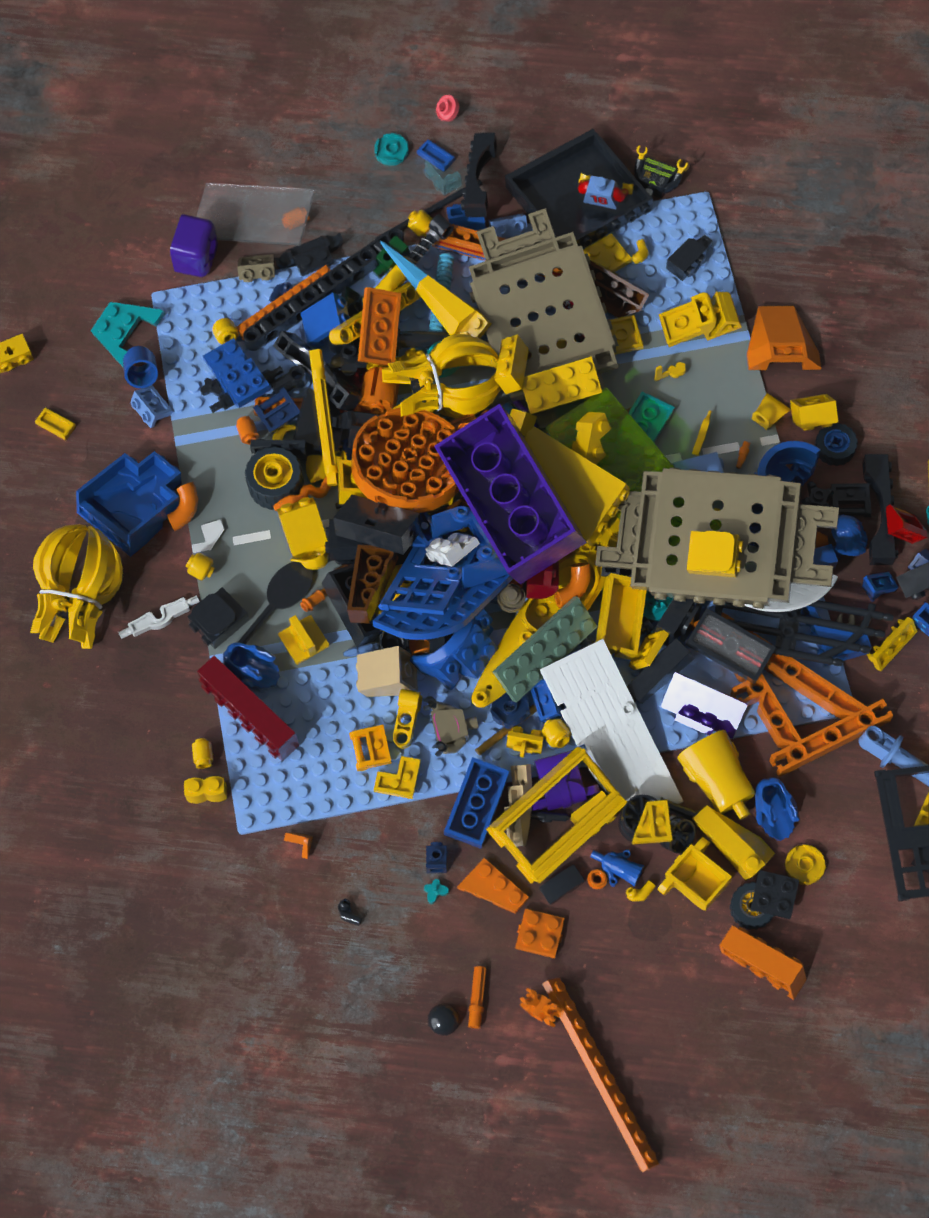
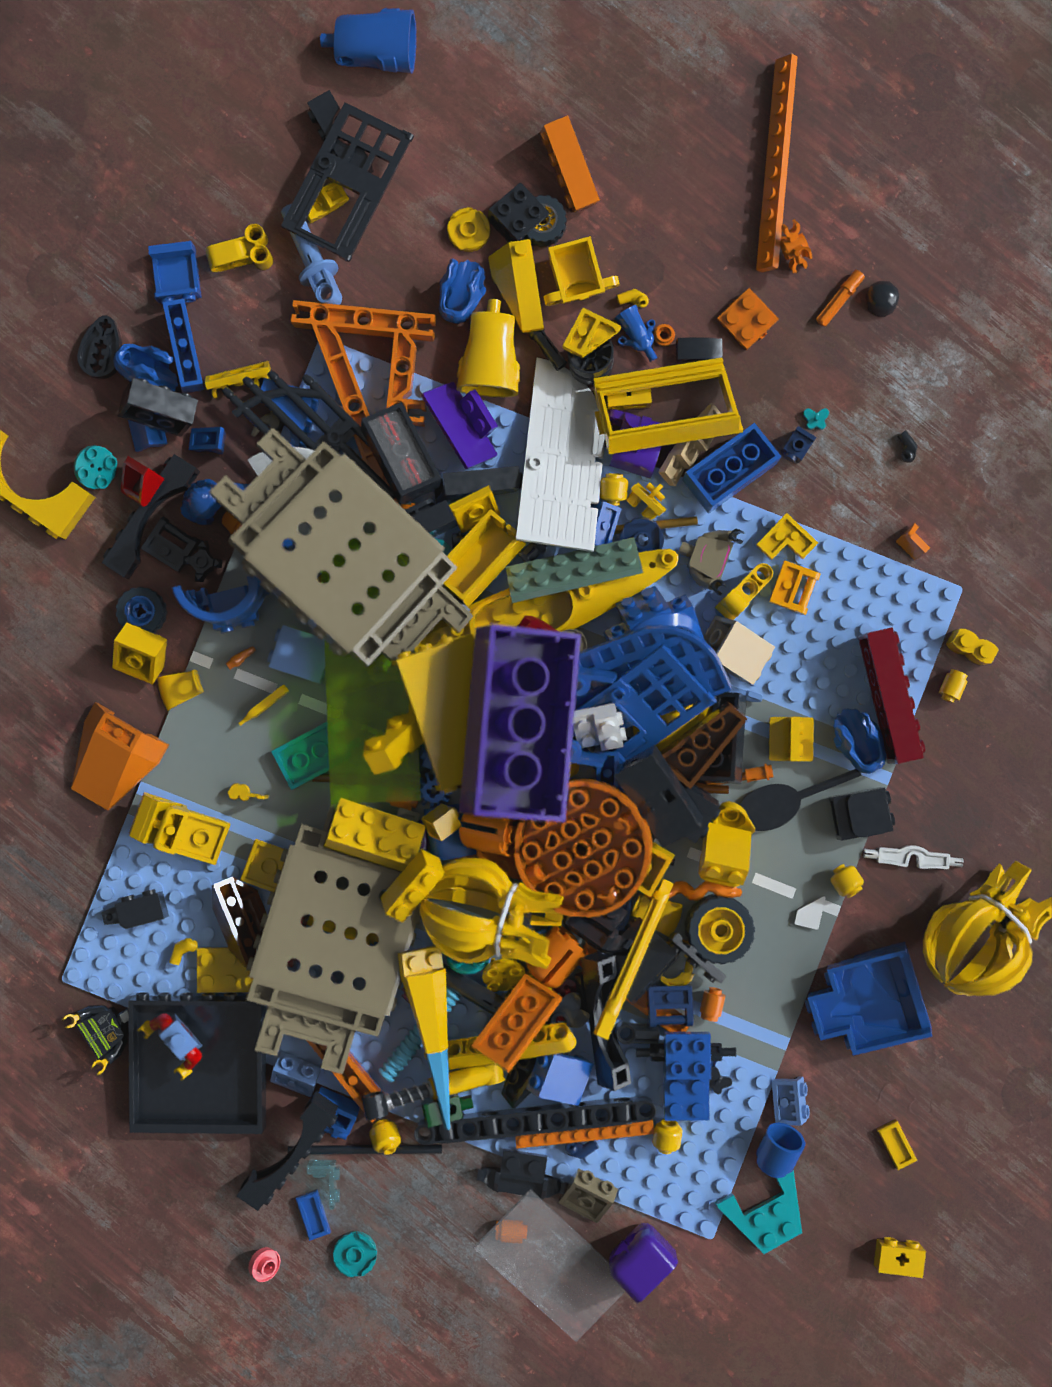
camera: 150 degrees left, 20 degrees up
orange cylinder [167,482,199,531] -> none
orange wing [457,858,529,914] -> none
black piece [531,811,570,823] -> none
orange cylinder [554,562,590,609] -> none
black wheel [660,815,696,854] -> none
yellow brick [687,531,743,577] -> none

